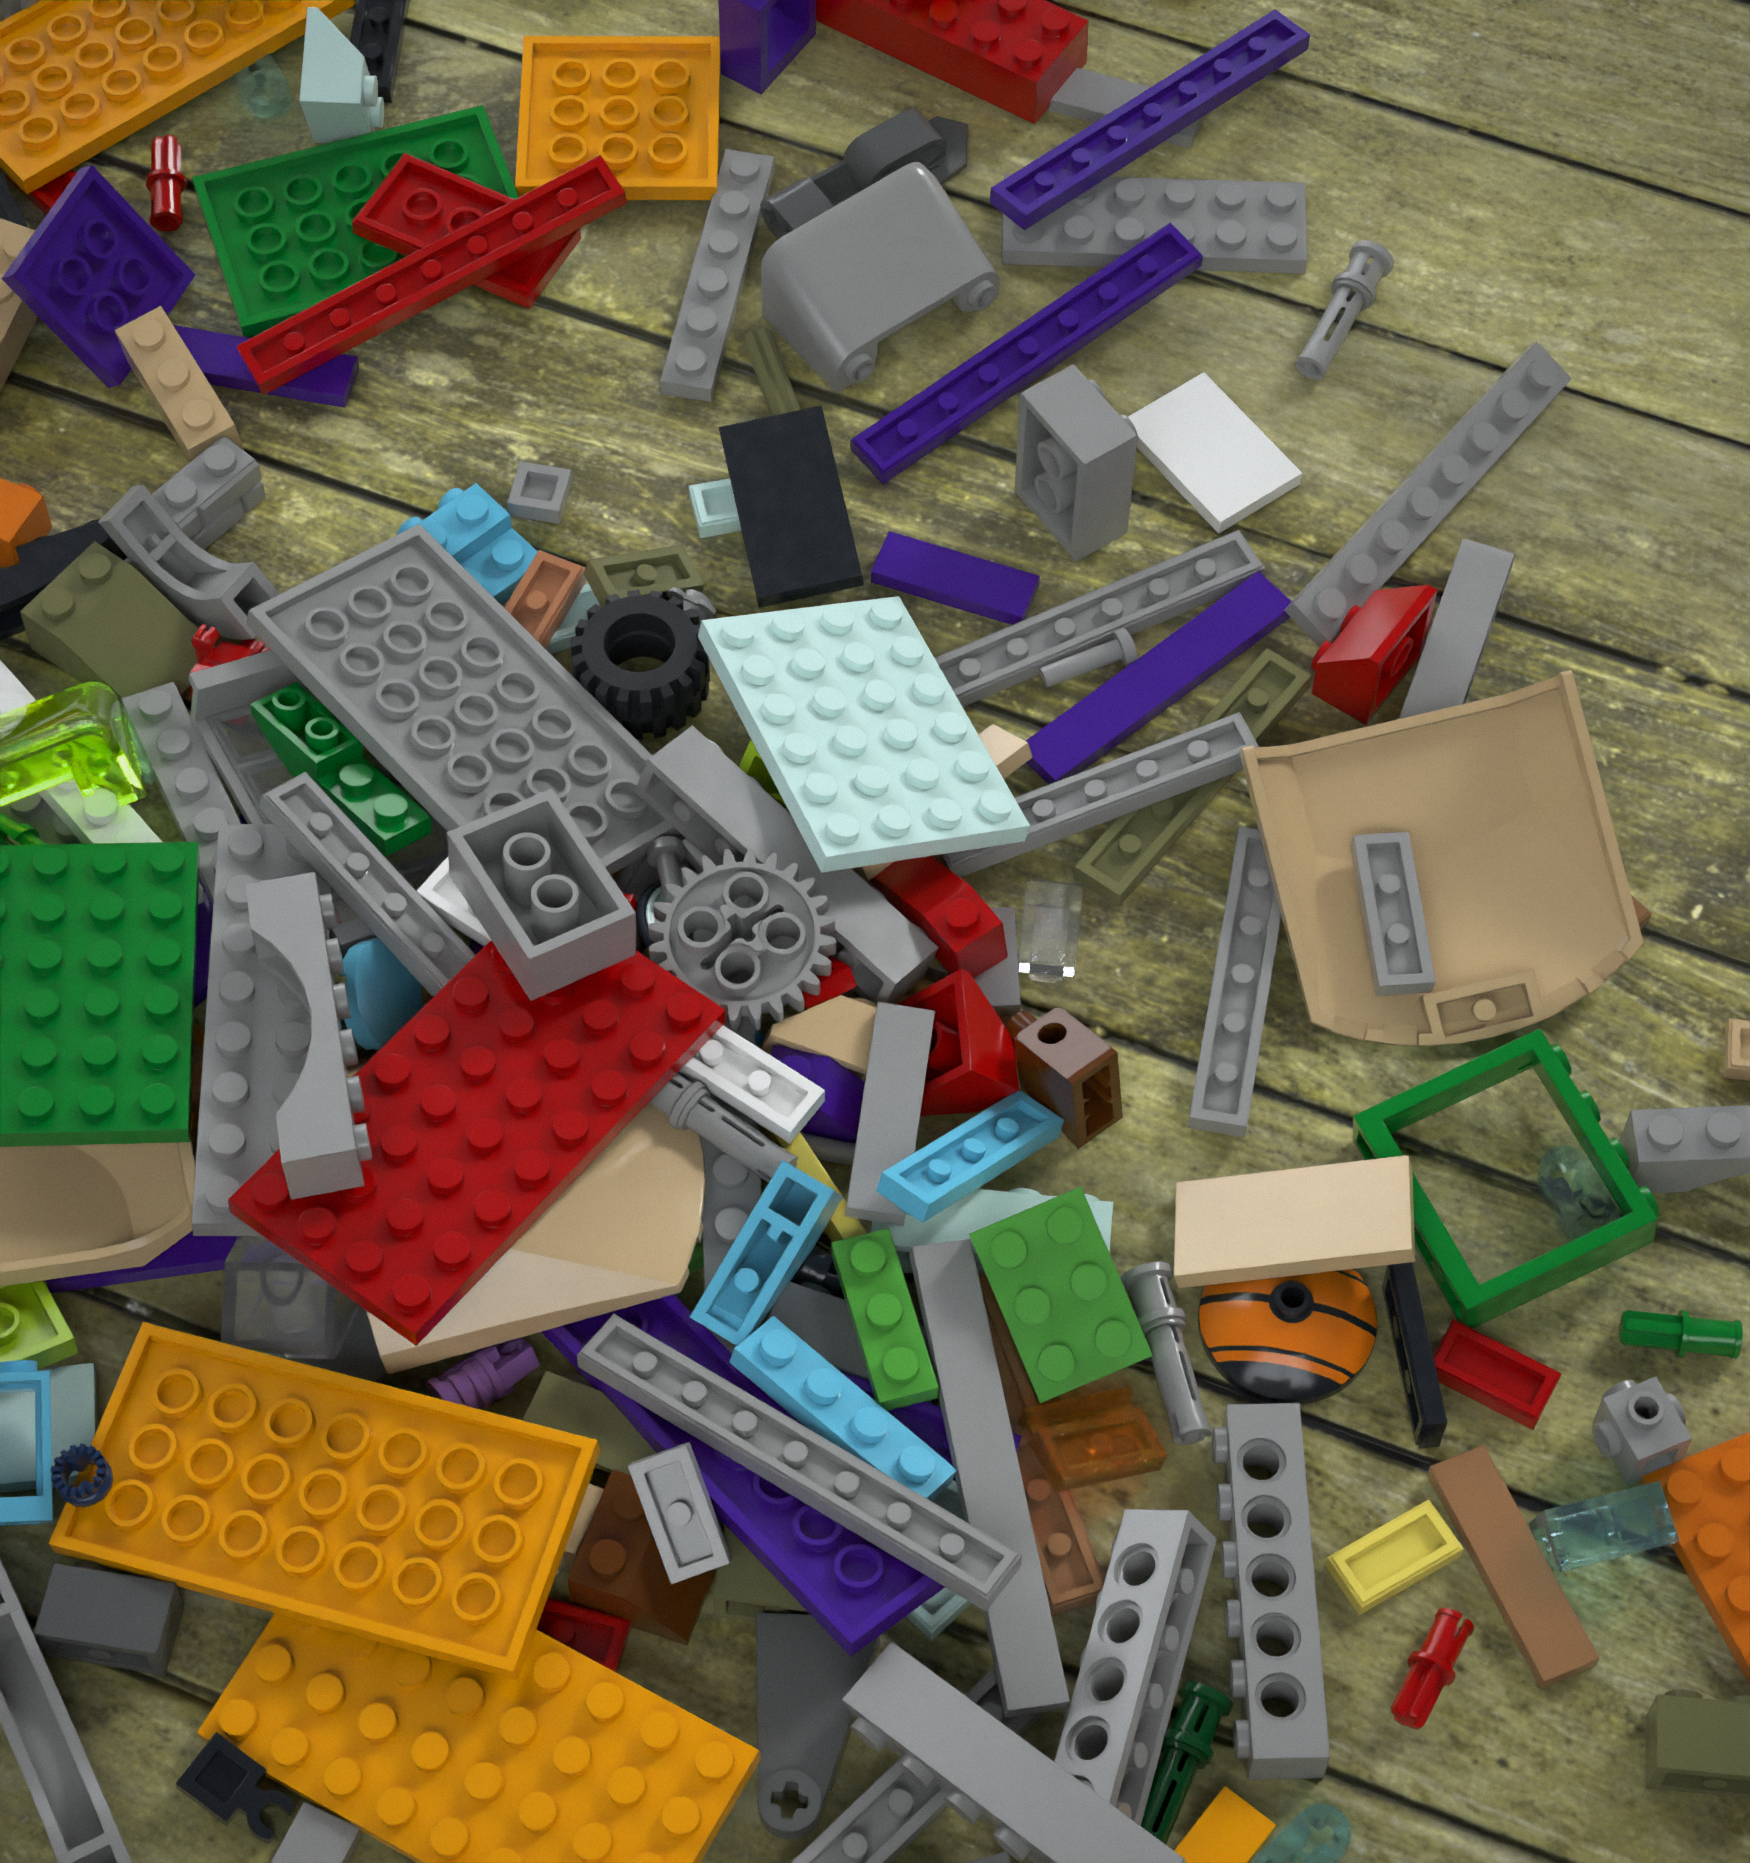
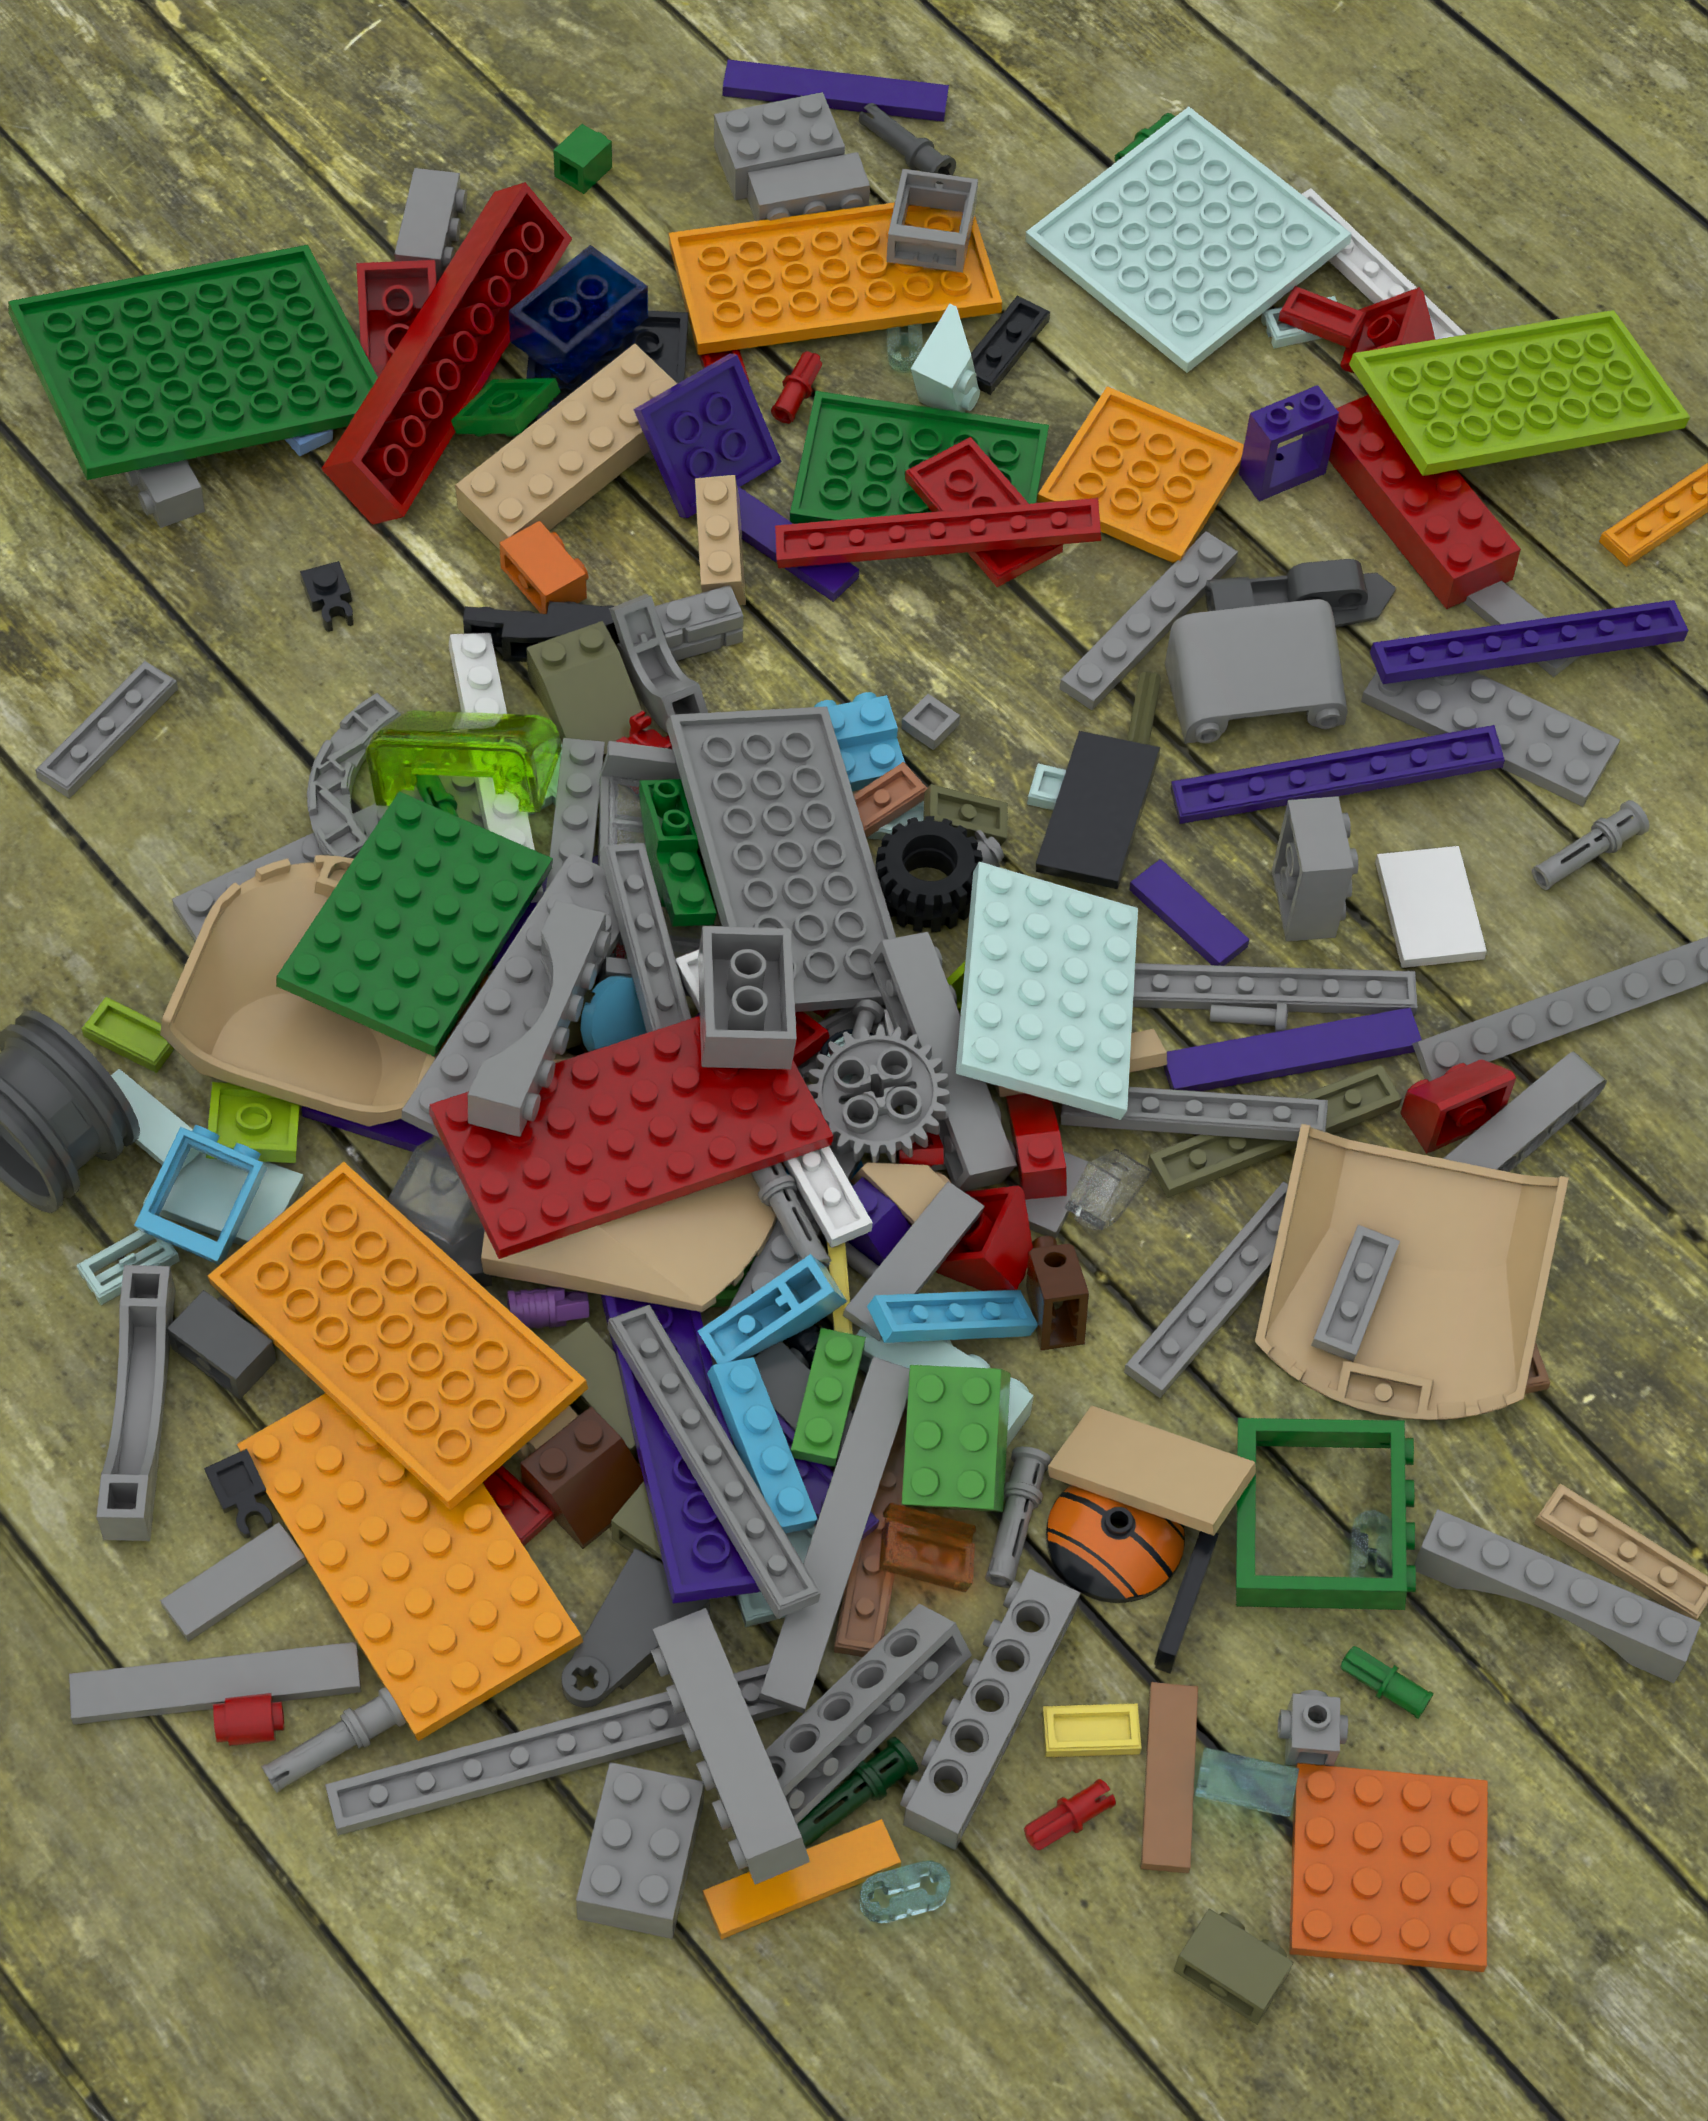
camera: 25 degrees right, 0 degrees up
dark blue bush [50,1443,114,1507] -> none
light grey plate [628,1442,733,1584] -> none
red tile [1433,1319,1562,1430] -> none

